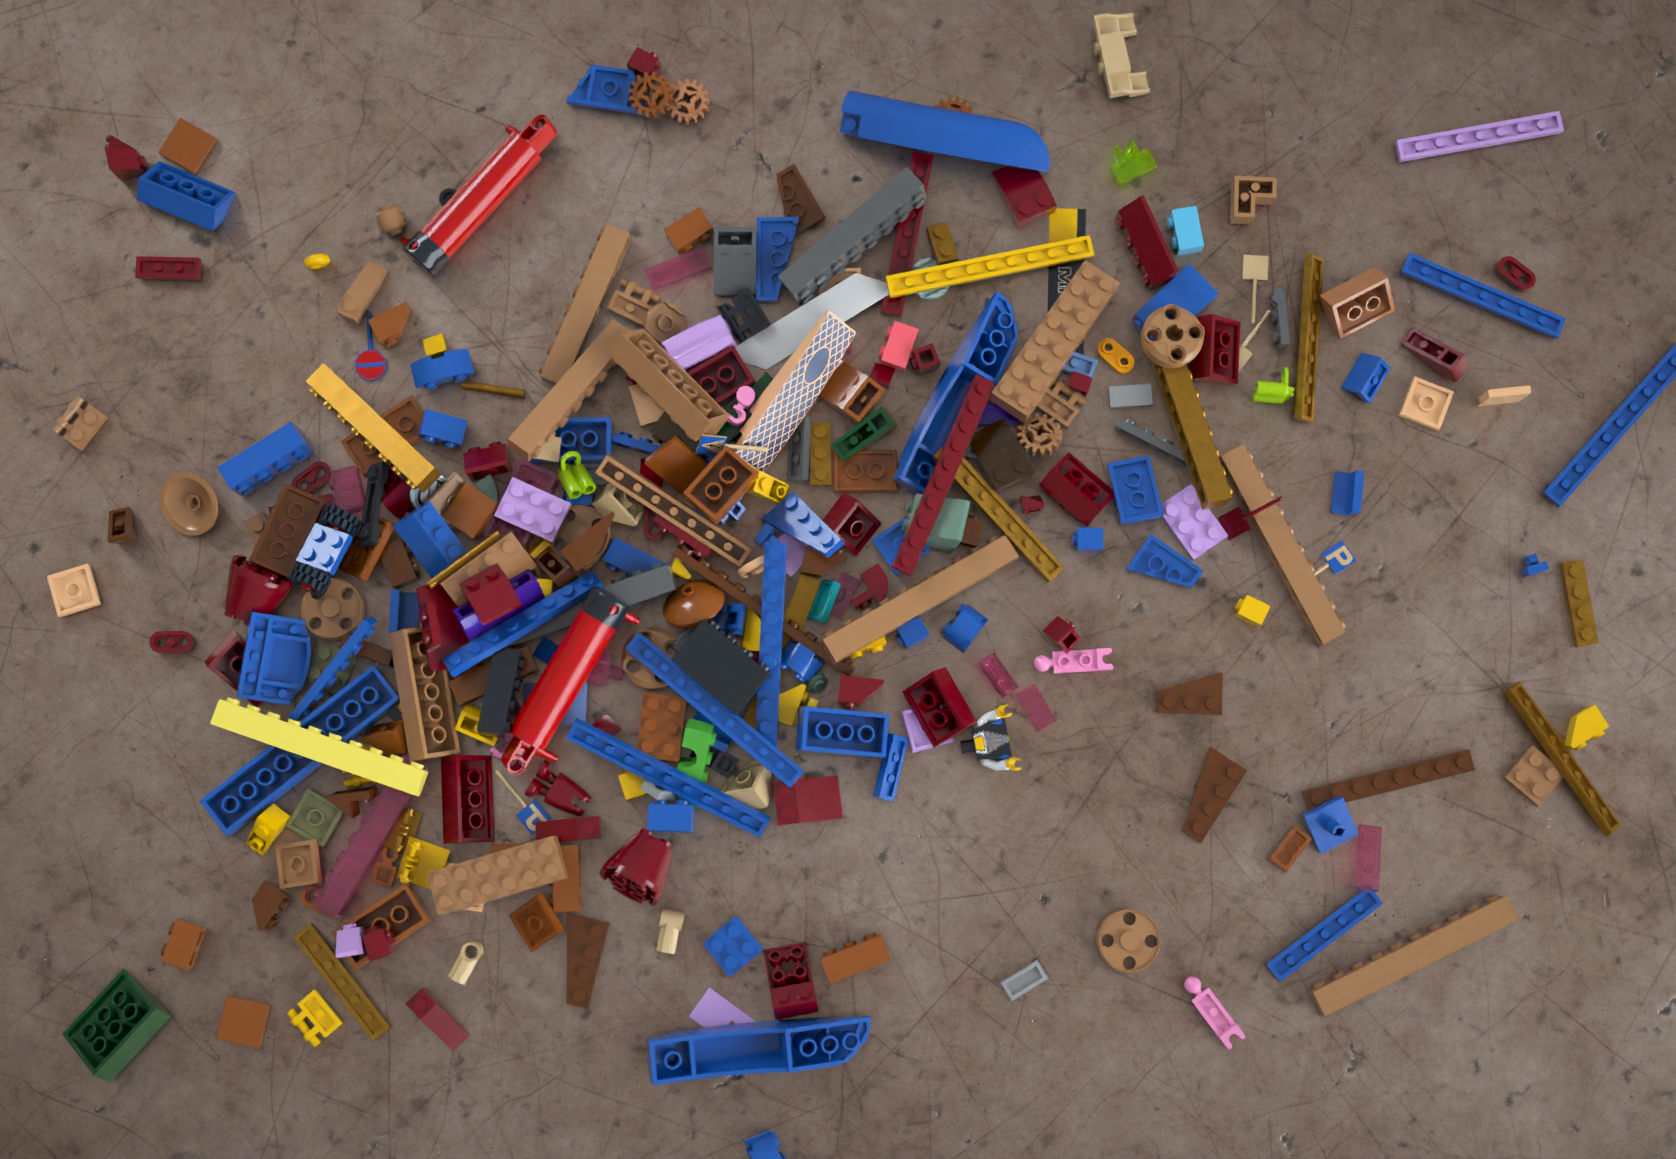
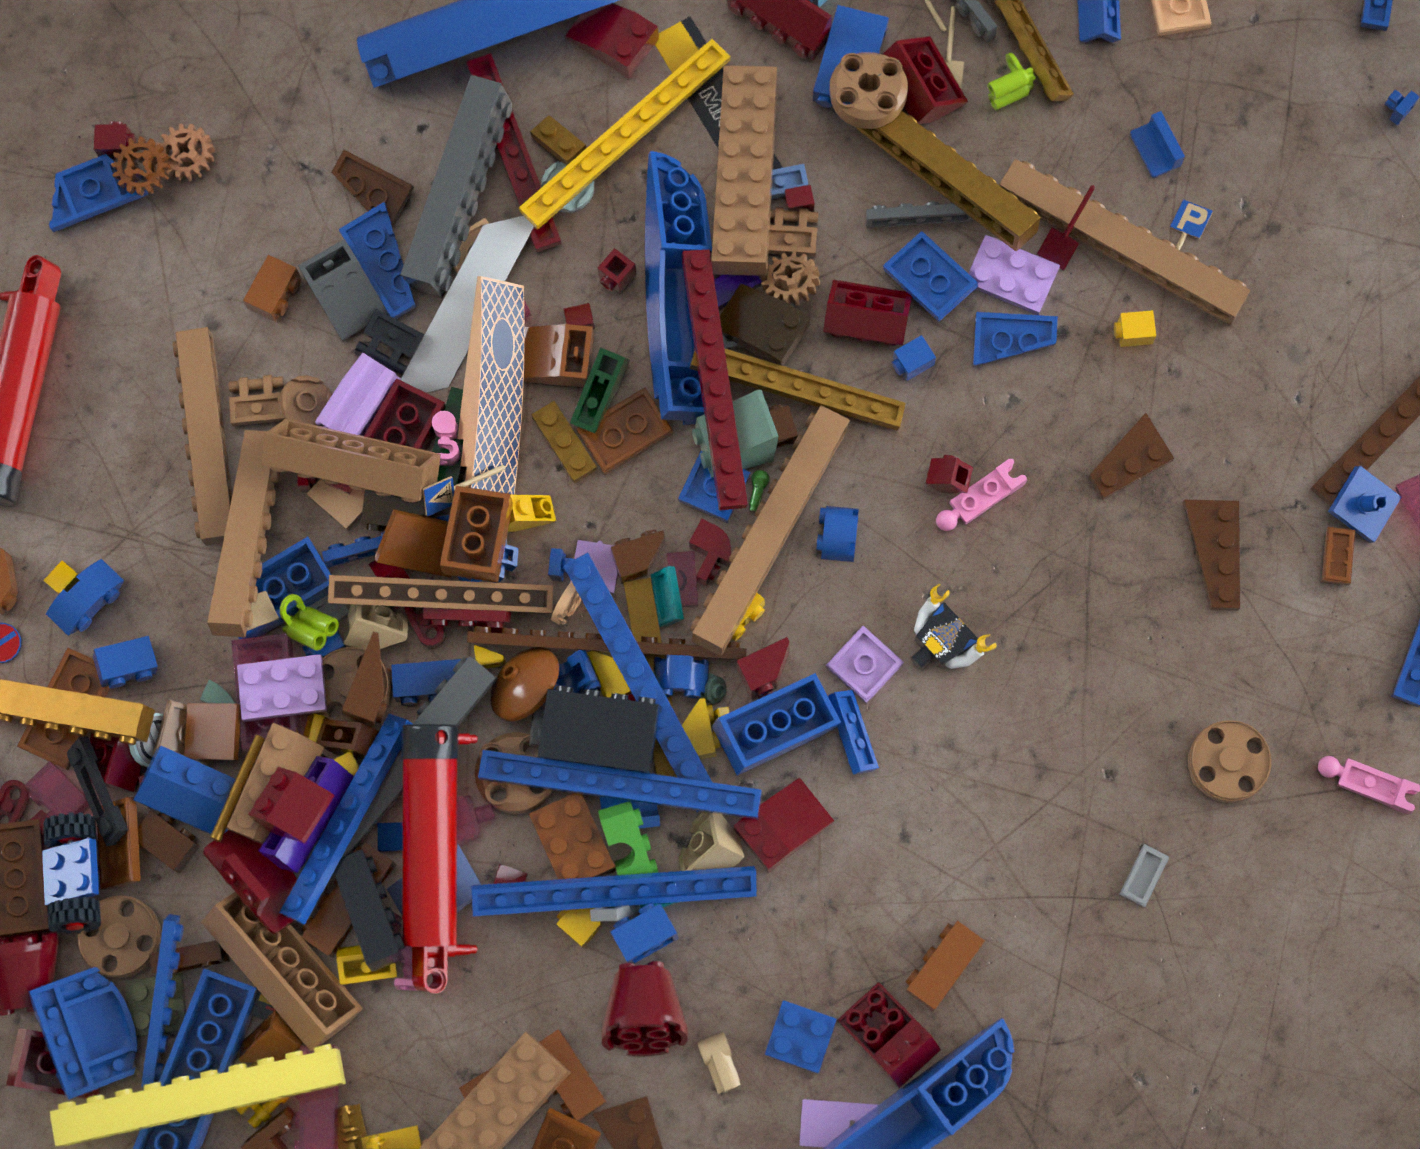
camera: 25 degrees left, 5 degrees down
blue panel [388,590,419,633] -> none
dark red slope [441,755,494,844] -> none
pearl gold bar [461,381,525,398] -> none
dark red slope [463,442,513,481] -> none
piece [495,770,552,835] -> none
dark red piece [524,760,592,816] -> none
dark red slope [535,816,602,842] -> none
clear pink plate [645,247,712,290] -> none
black slope [689,746,739,778] -> none
wing [762,491,844,558] -> none
dark grey plate [787,416,811,482] -> none
dark red slope [822,492,881,556] -> none
coral brick [878,321,919,373] -> none
blue brick [895,617,930,649] -> none
dark red slope [902,667,977,747] -> none
clear pink plate [978,652,1019,698] -> none
clear pink tile [1016,684,1056,732] -> none
dark red slope [1019,495,1045,514] -> none
light orange plate [1097,338,1134,374] -> none
light grey tile [1108,384,1153,409] -> none
none -> bright green piece [749,470,770,512]

